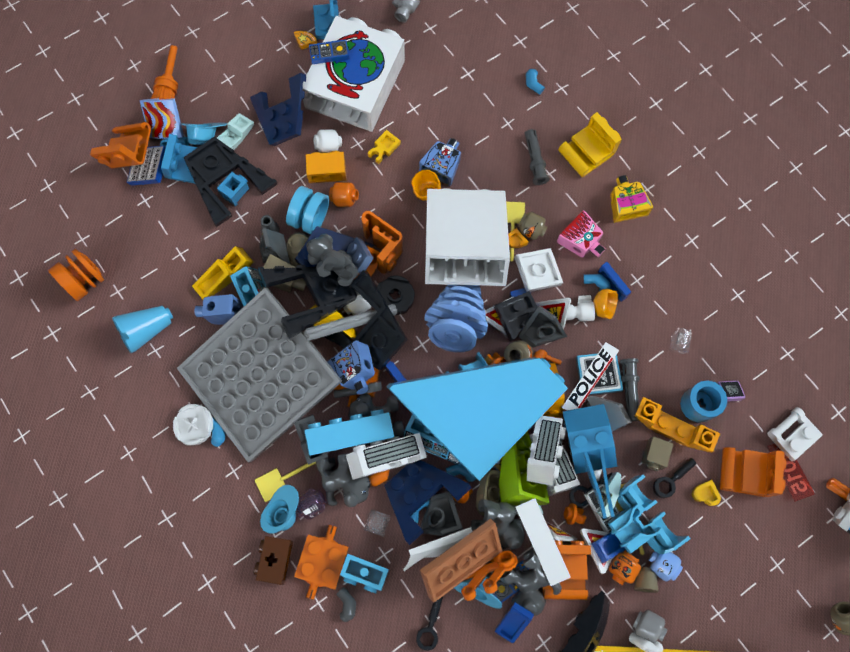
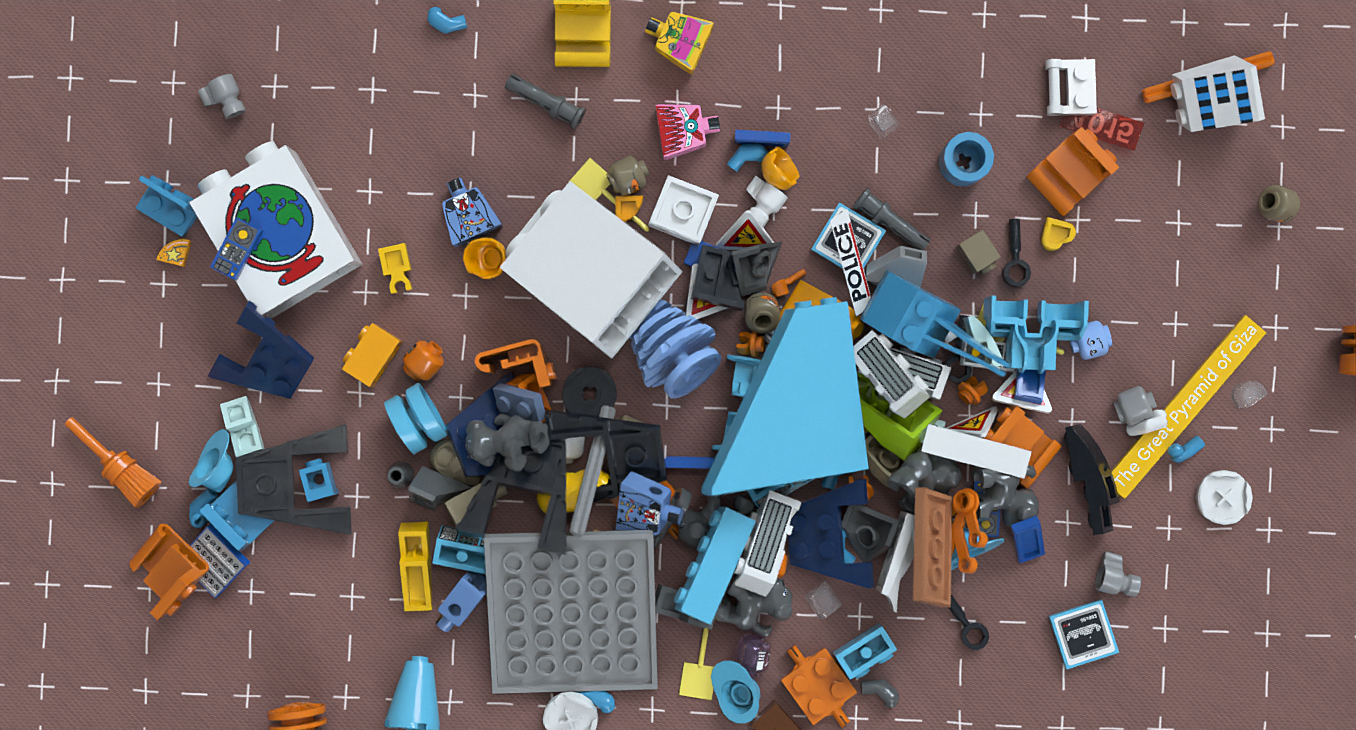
camera: 50 degrees left, 15 degrees up
slope [140,98,184,139] -> none
white head [313,129,342,153] -> none
orange head [609,551,641,585] -> none
dark tan hat [634,567,659,593] -> none
light orange slope [635,397,720,453] -> none
slope [718,381,745,402] -> none

